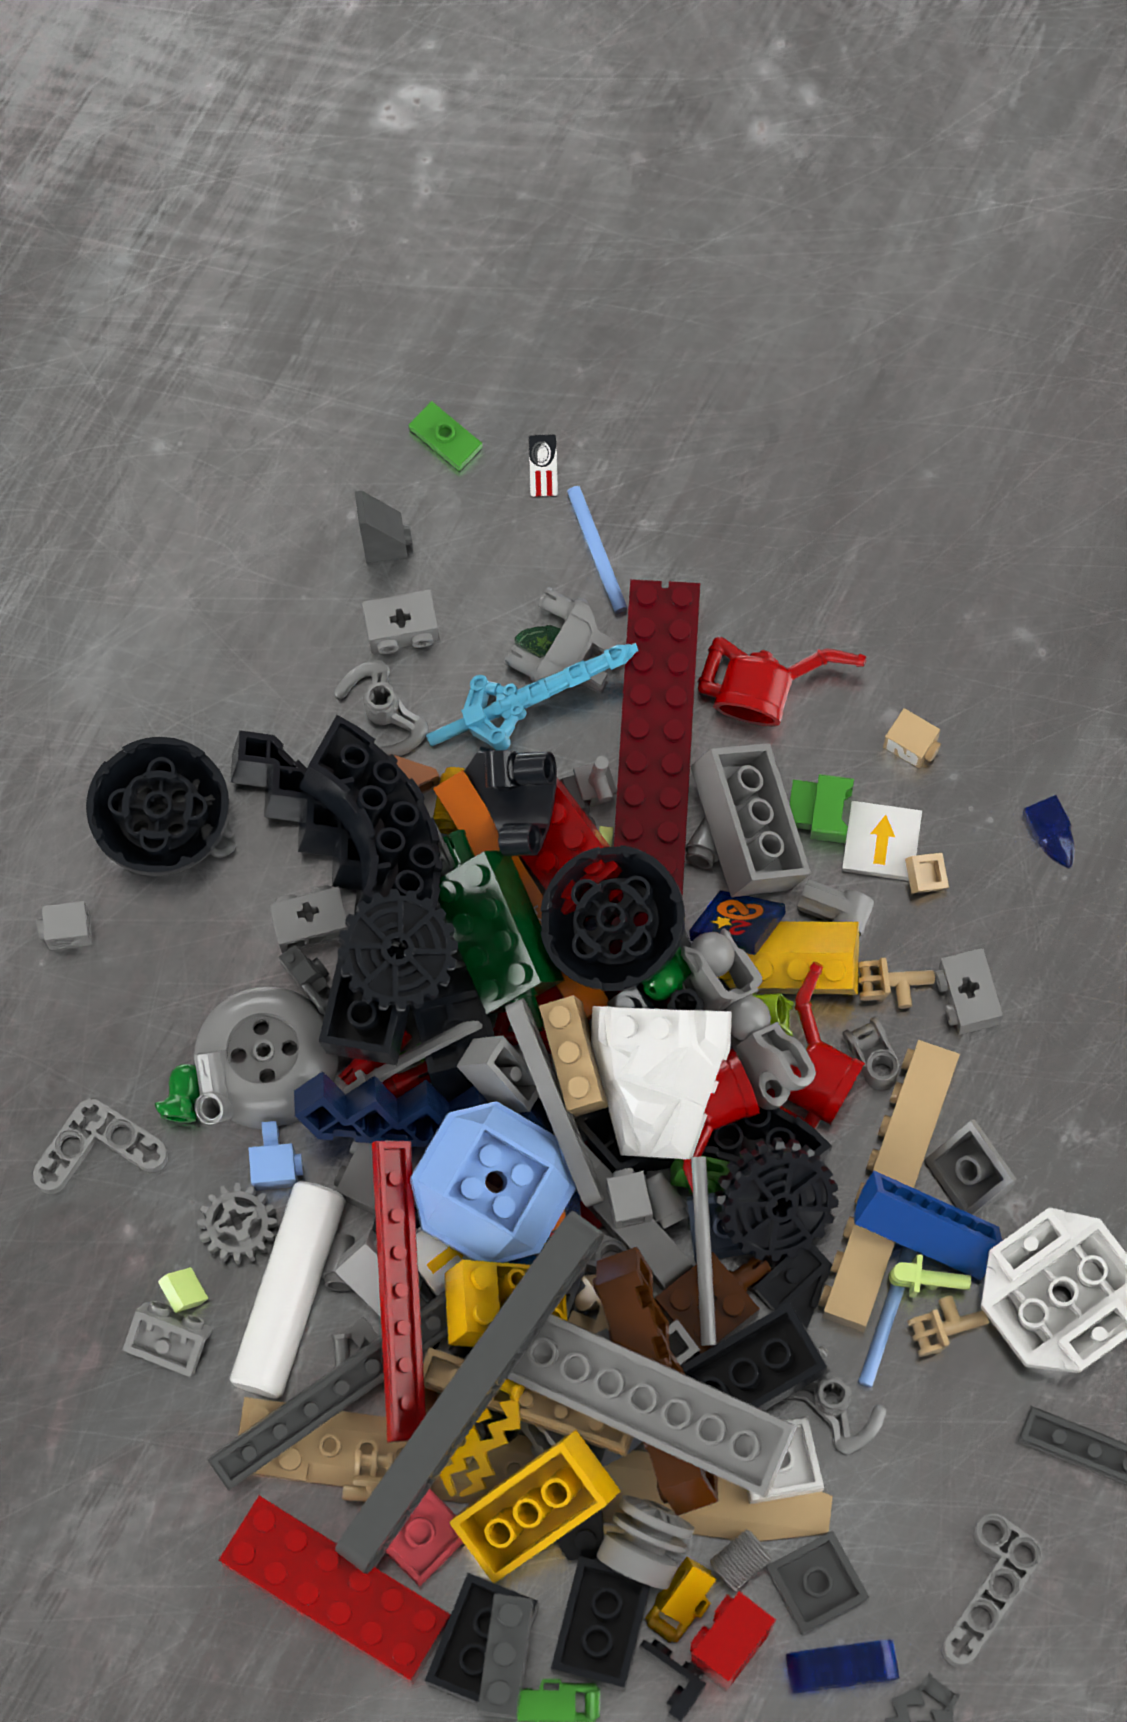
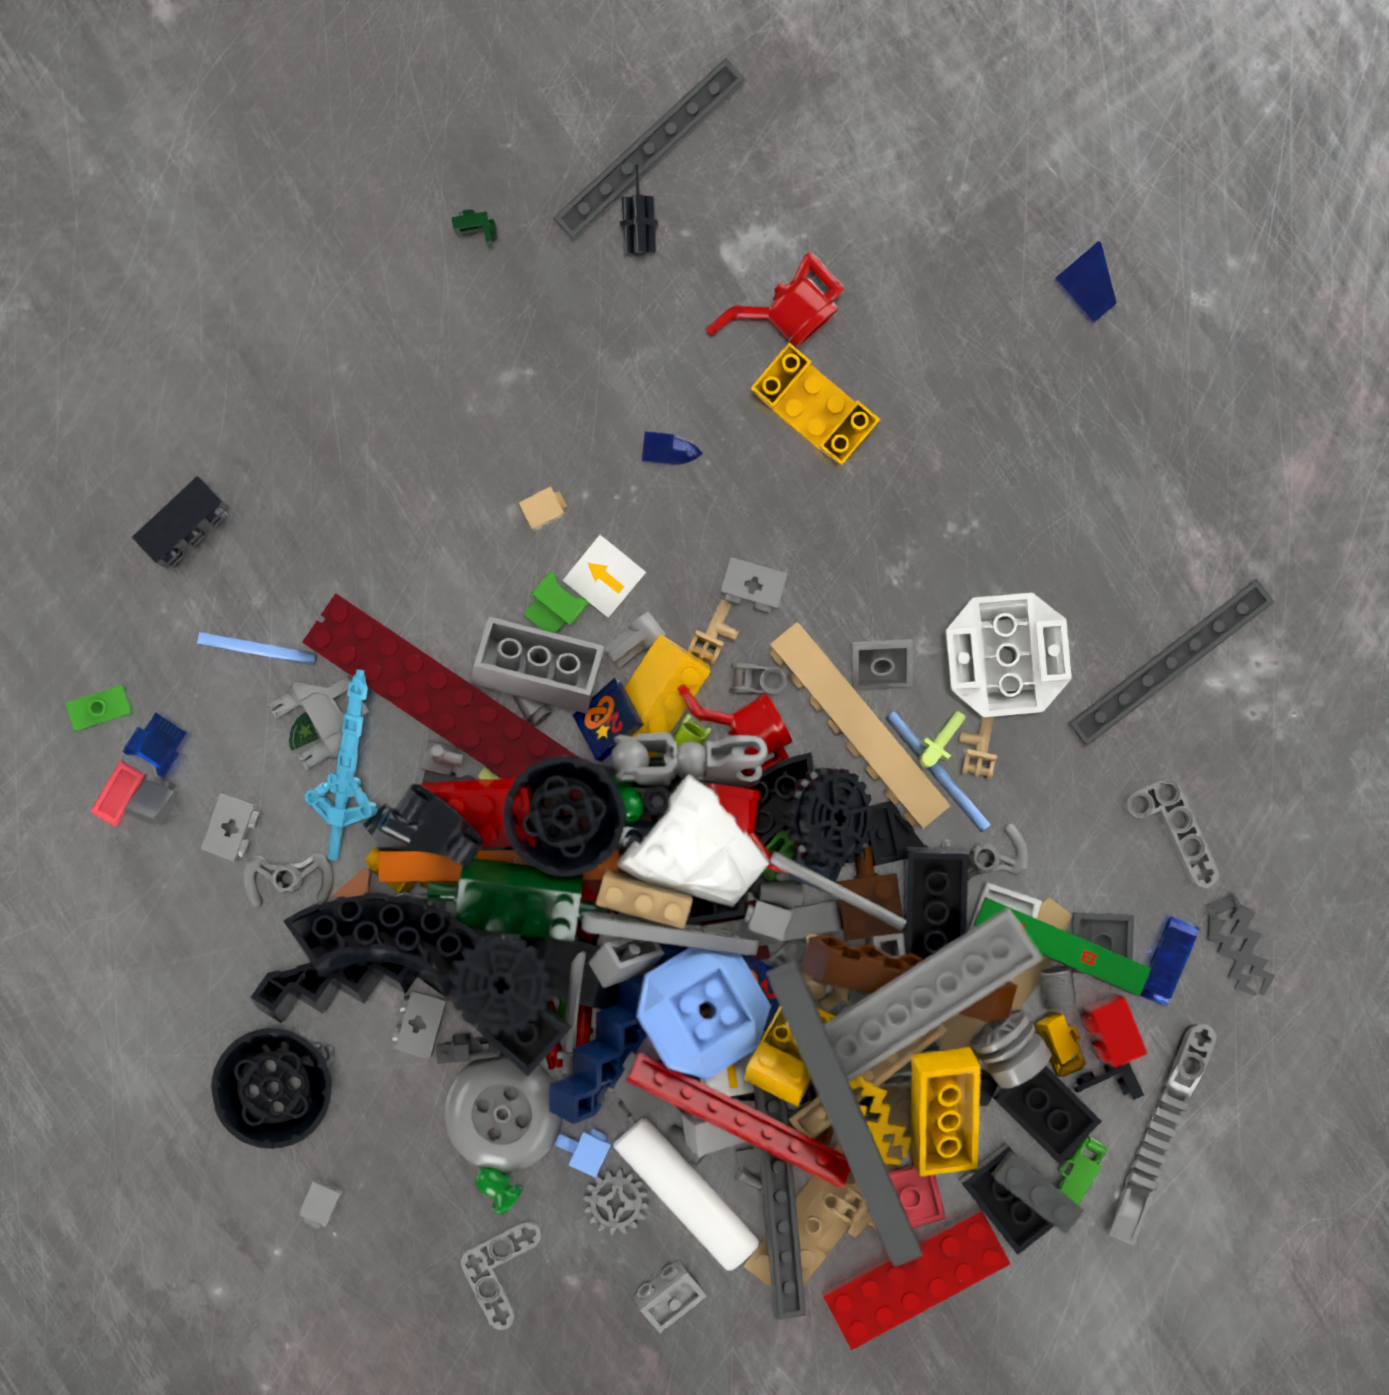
camera: 60 degrees left, 15 degrees up
yellowish green tile [158,1267,209,1313] -> none
light grey piece [194,1050,233,1125] -> none
sticker [529,434,558,497] -> none
red piece [698,636,867,727] -> none
blue brick [854,1170,1002,1280] -> none
tan tile [905,853,949,894] -> none
none -> coral tile [90,760,147,827]
none -> clear blue piece [122,713,189,779]
none -> black brick [132,475,230,568]
none -> green tile [973,897,1151,997]

